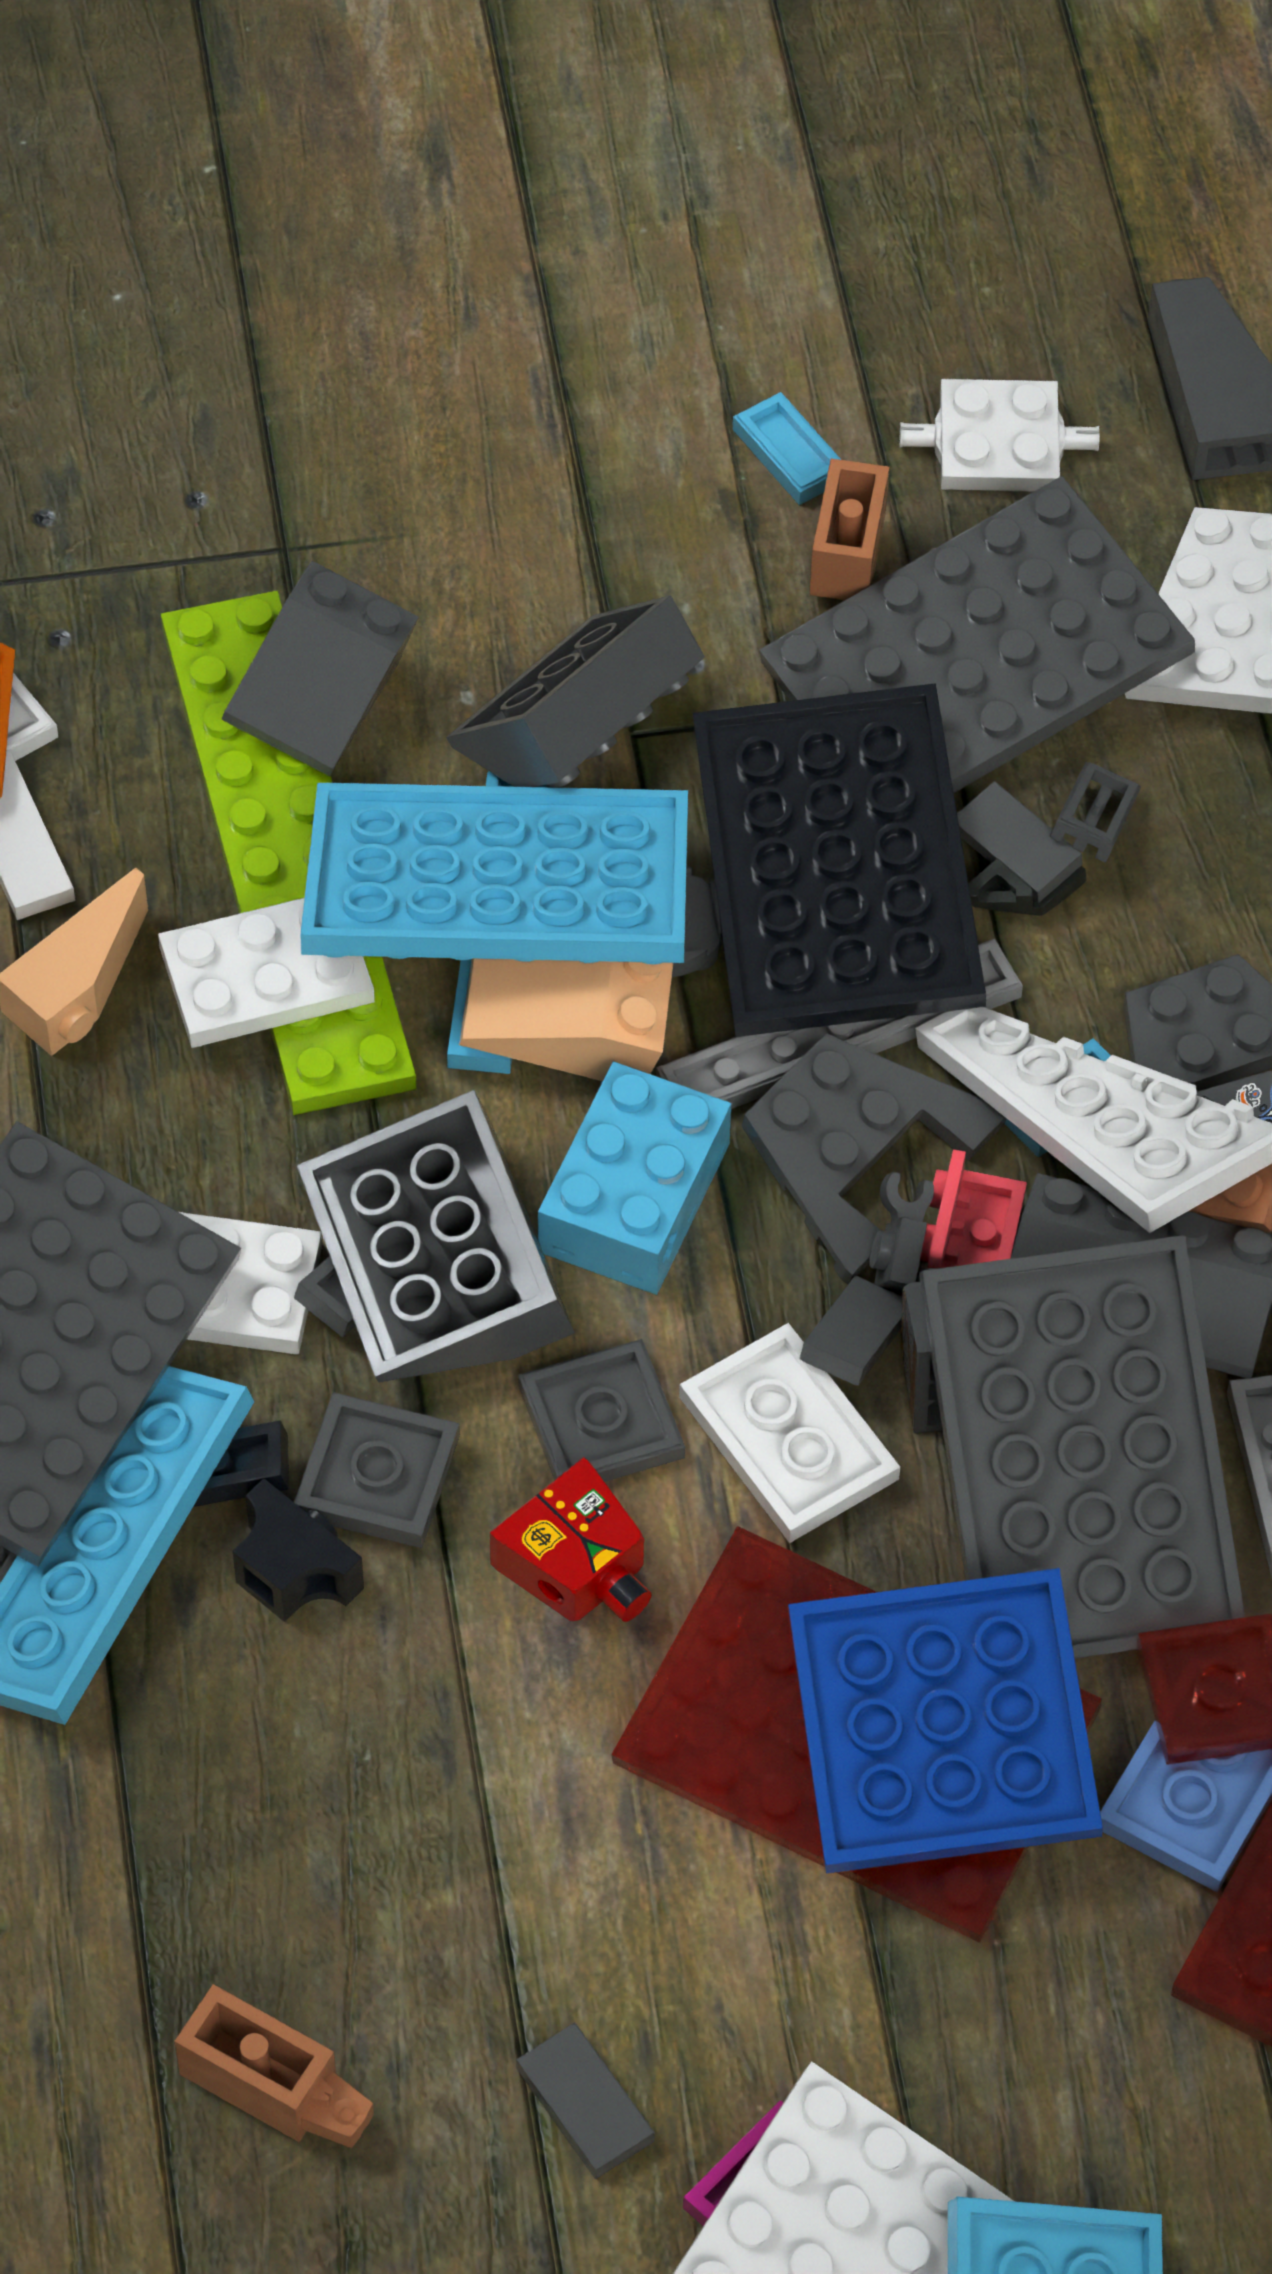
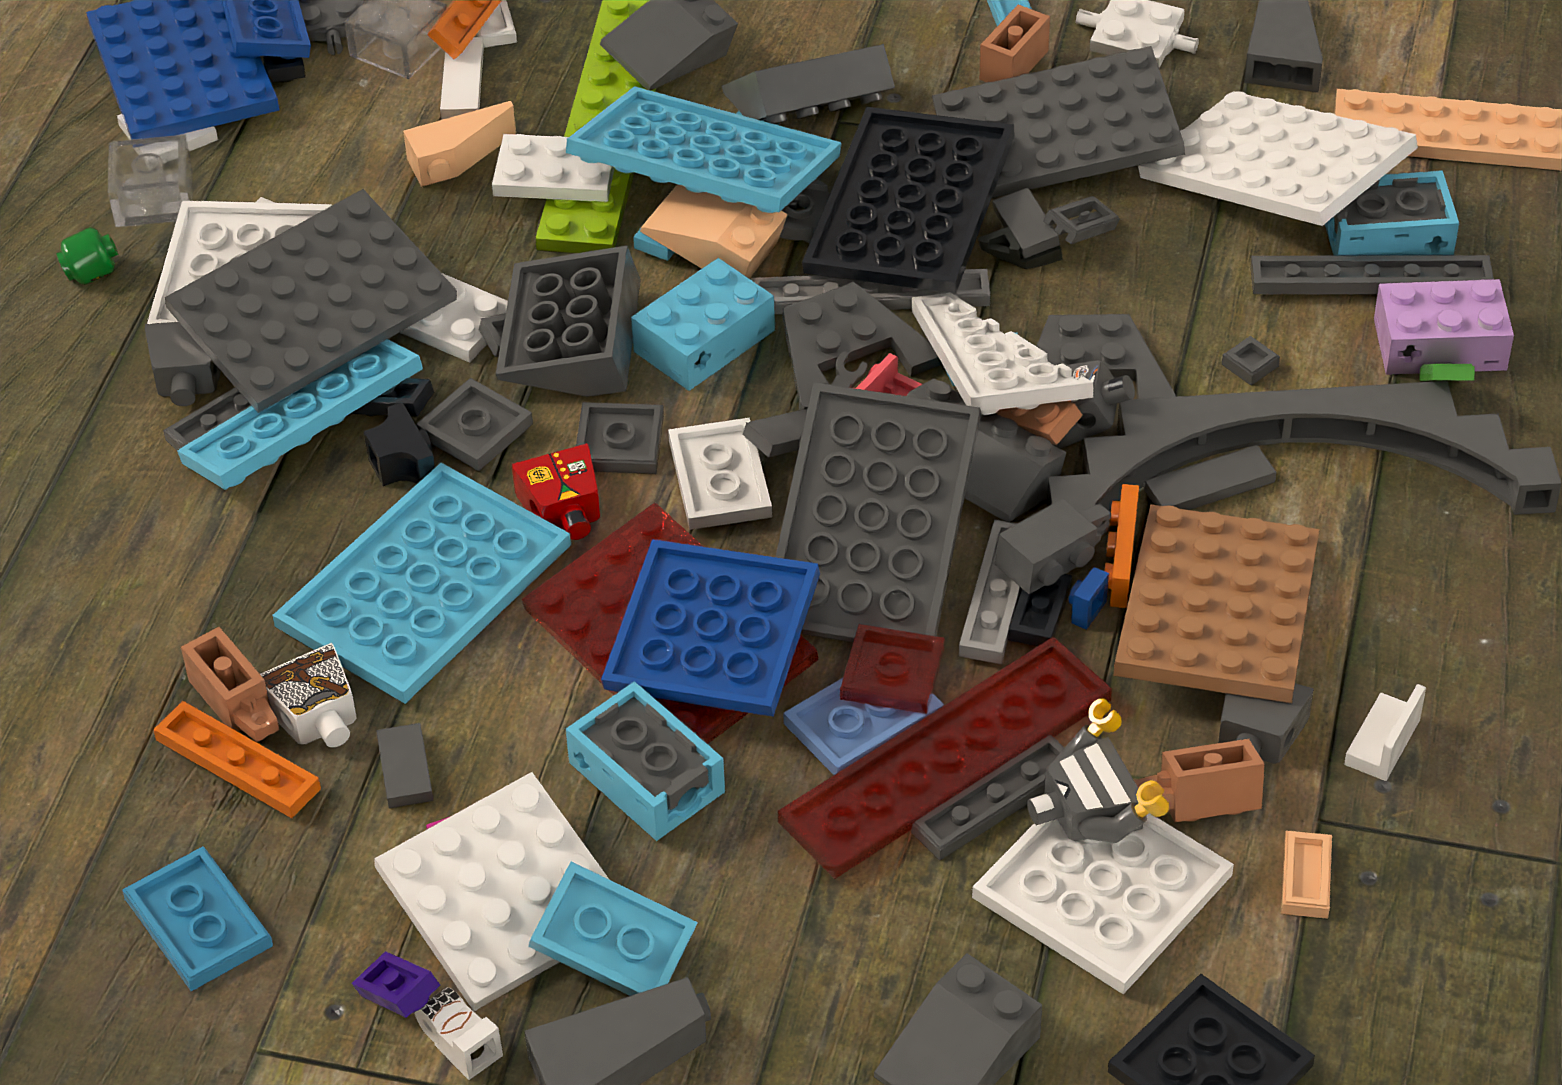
camera: 25 degrees right, 10 degrees down
none -> orange plate [153,701,321,818]
none -> torso [260,643,357,747]
none -> medium azure plate [272,463,571,704]
none -> piece [566,681,725,841]

